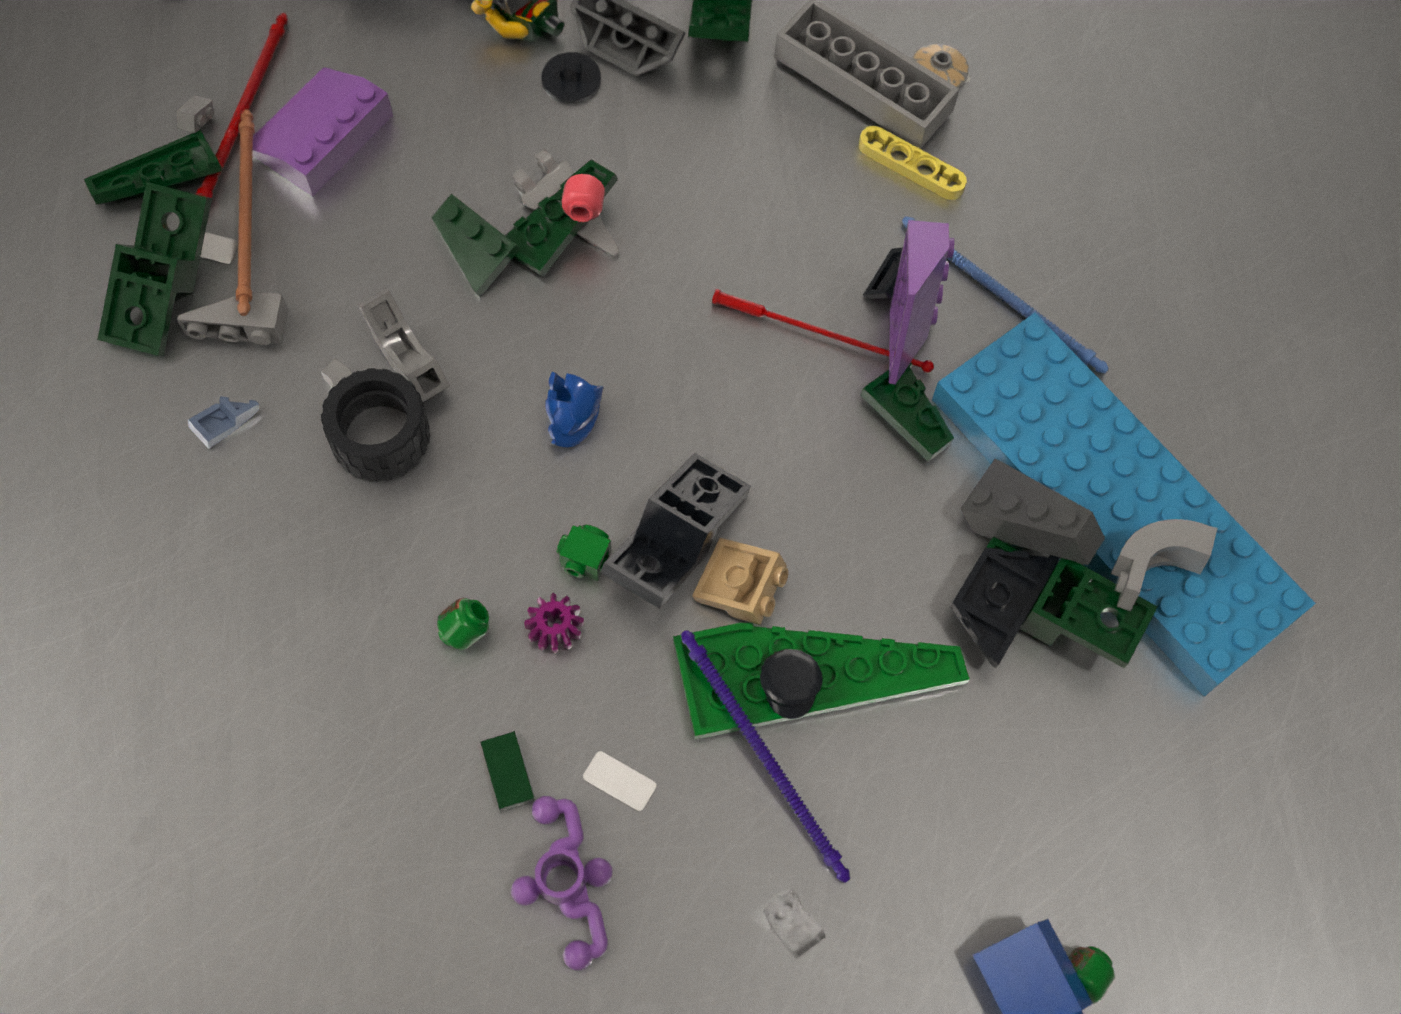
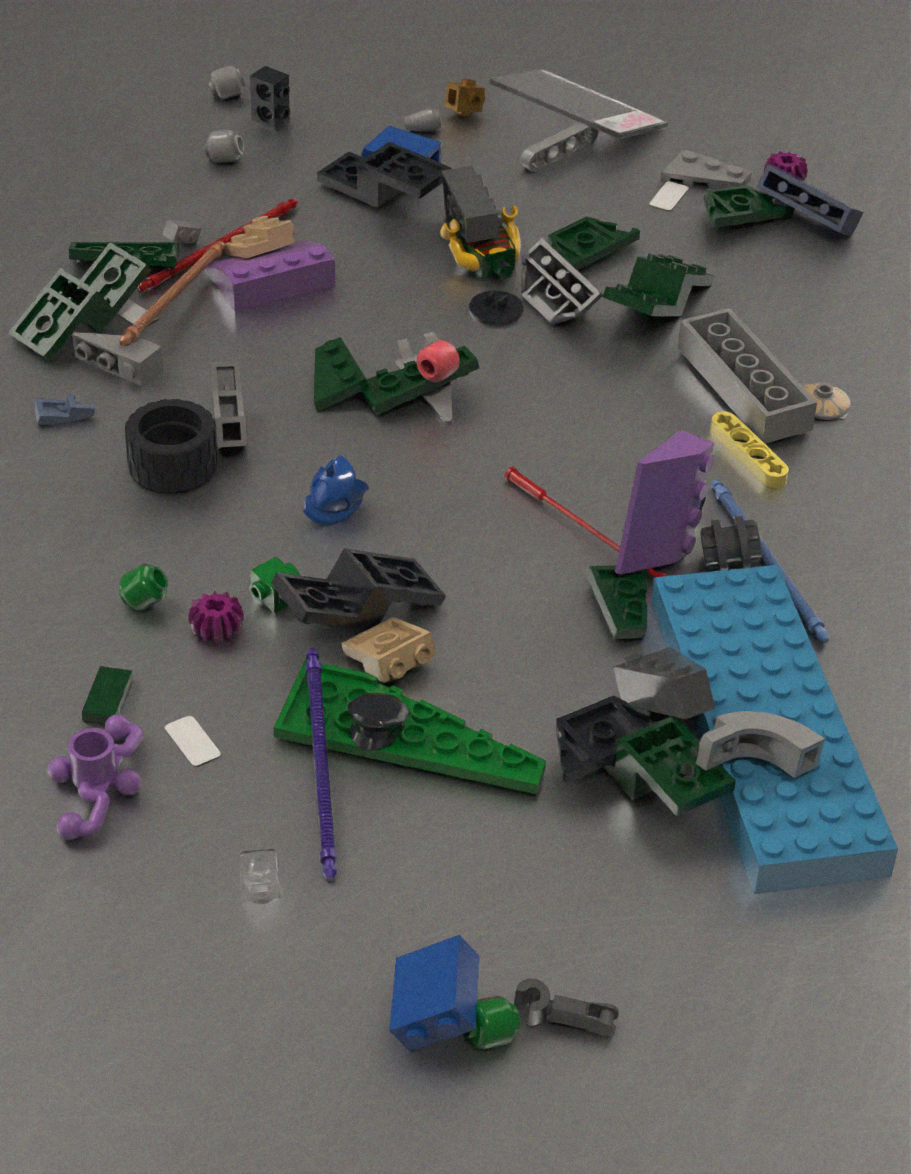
camera: 30 degrees right, 25 degrees down
none -> tan plate [224,216,295,258]
none -> dark grey piece [514,978,619,1037]
none -> dark grey piece [700,515,762,571]

